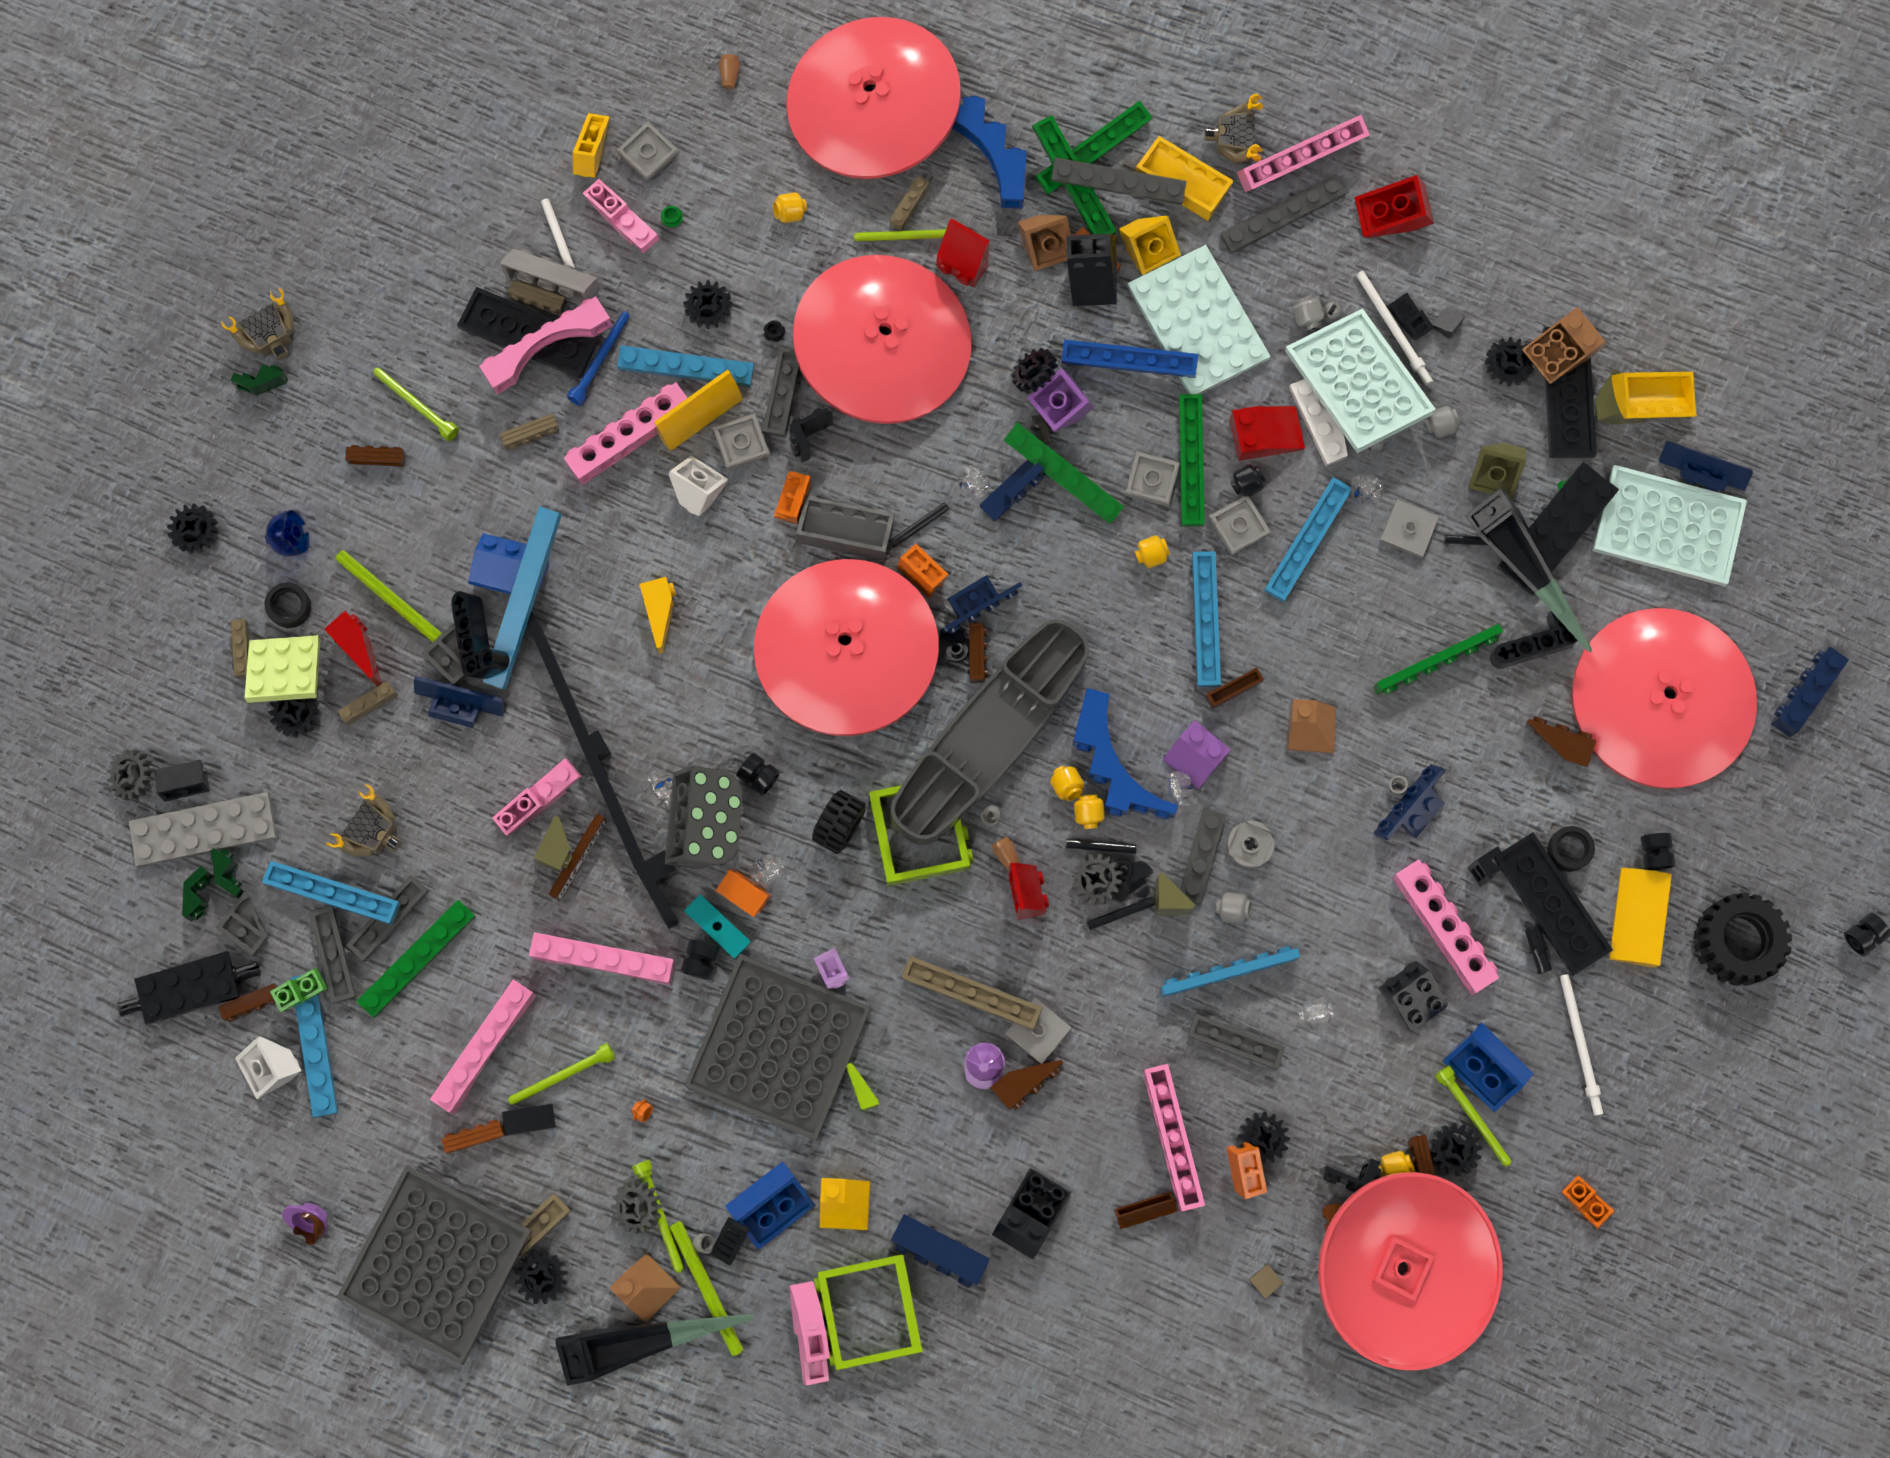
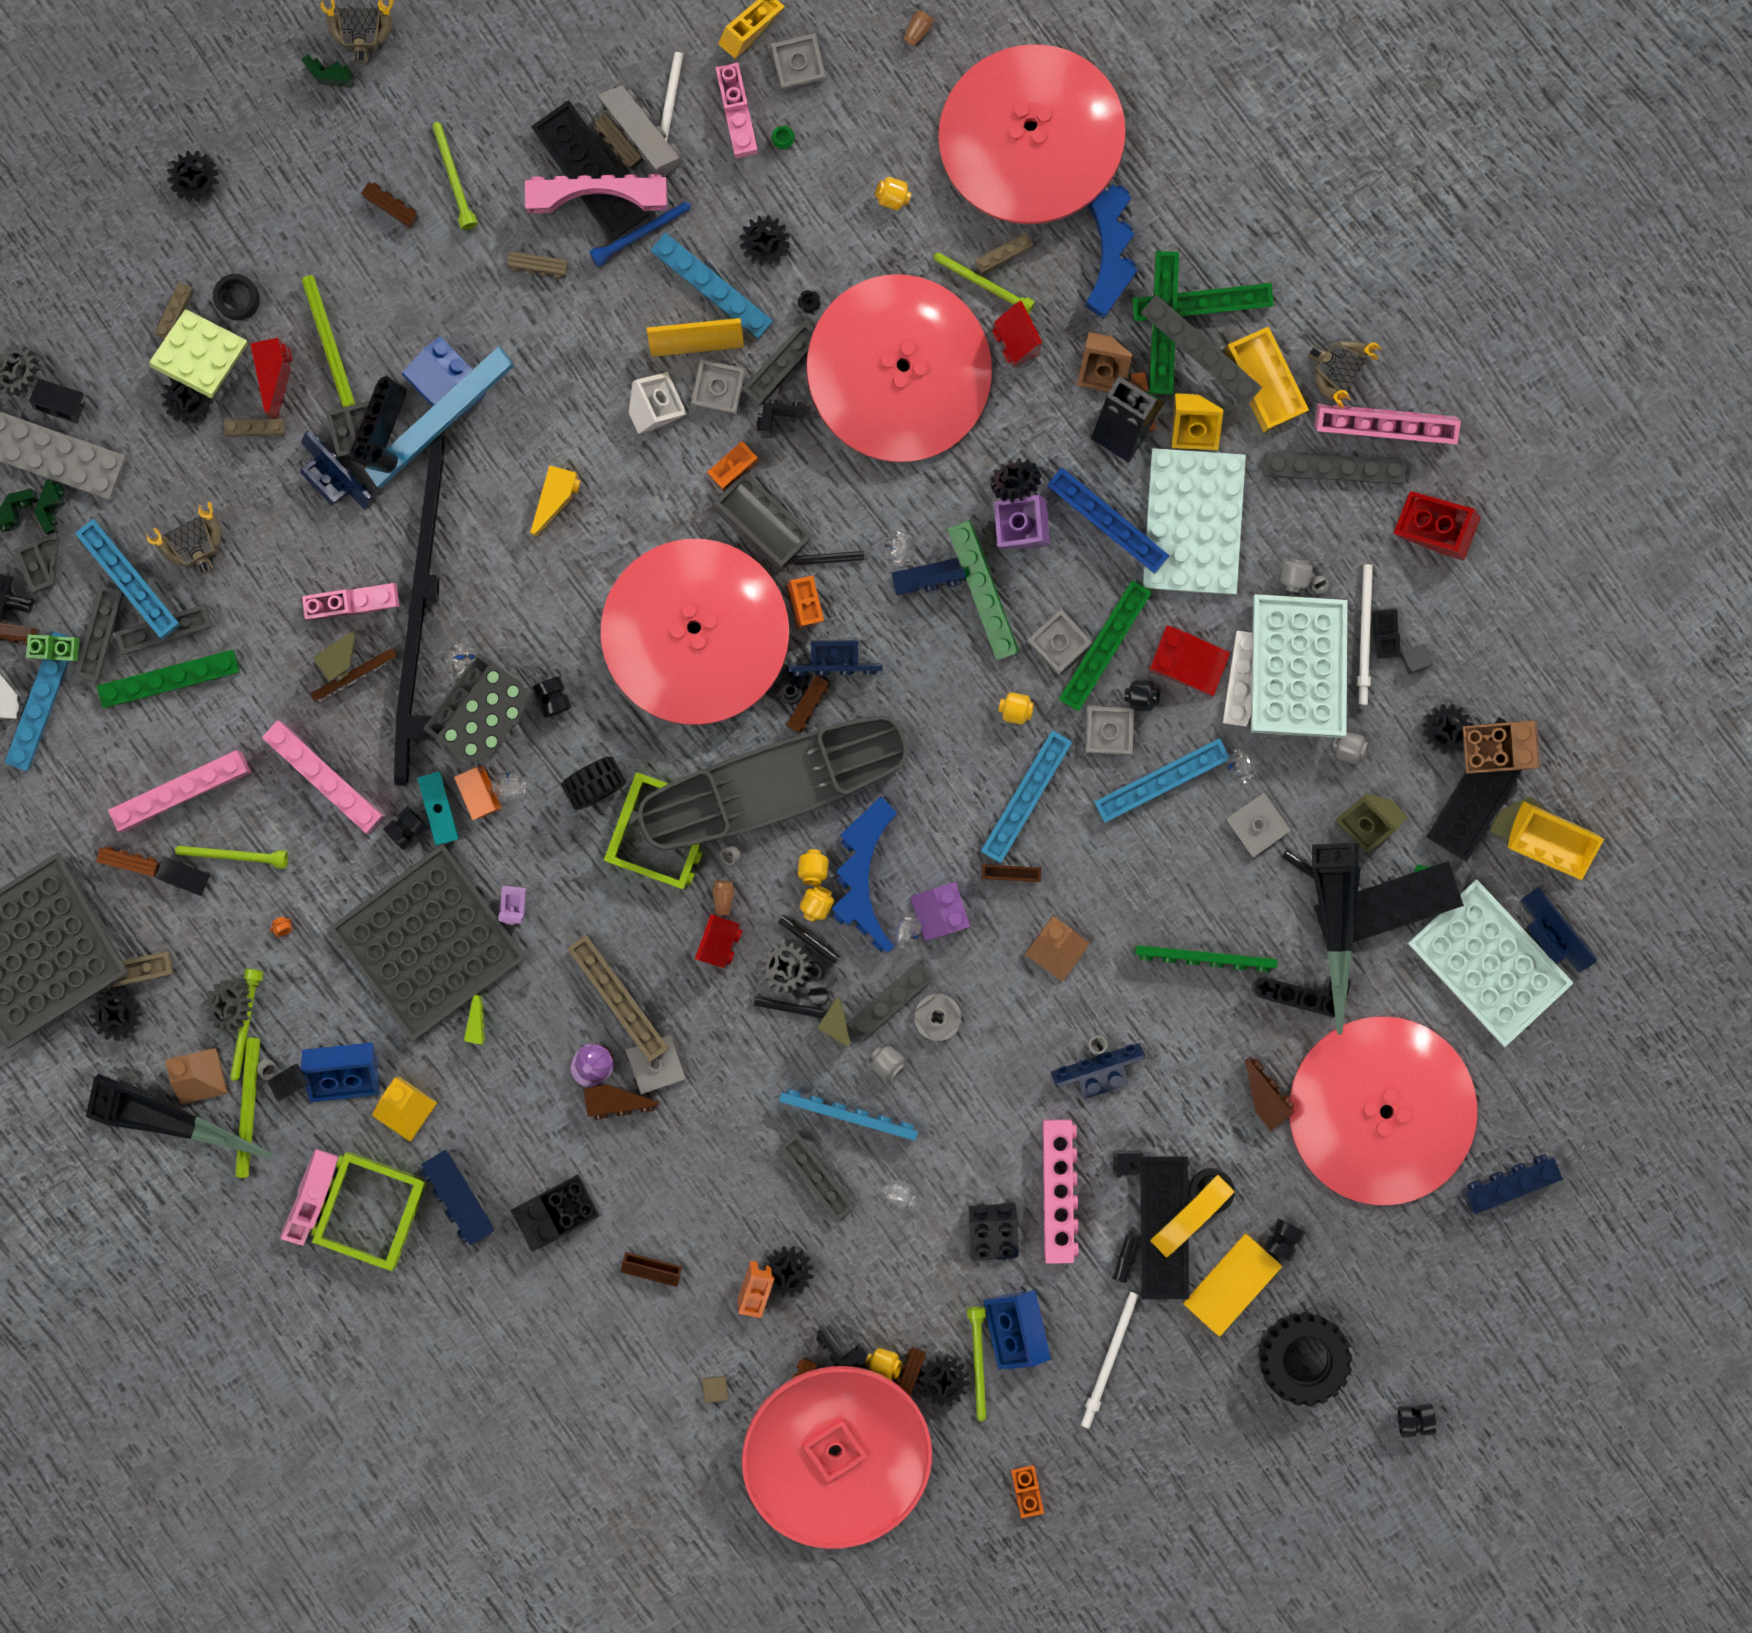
camera: 30 degrees right, 10 degrees up
clear blue cylinder [265,510,309,557] -> none
bright pink brick [564,382,687,486] -> none
bright pink brick [1143,1064,1205,1212] -> none
none -> yellow slope [1150,1174,1234,1258]

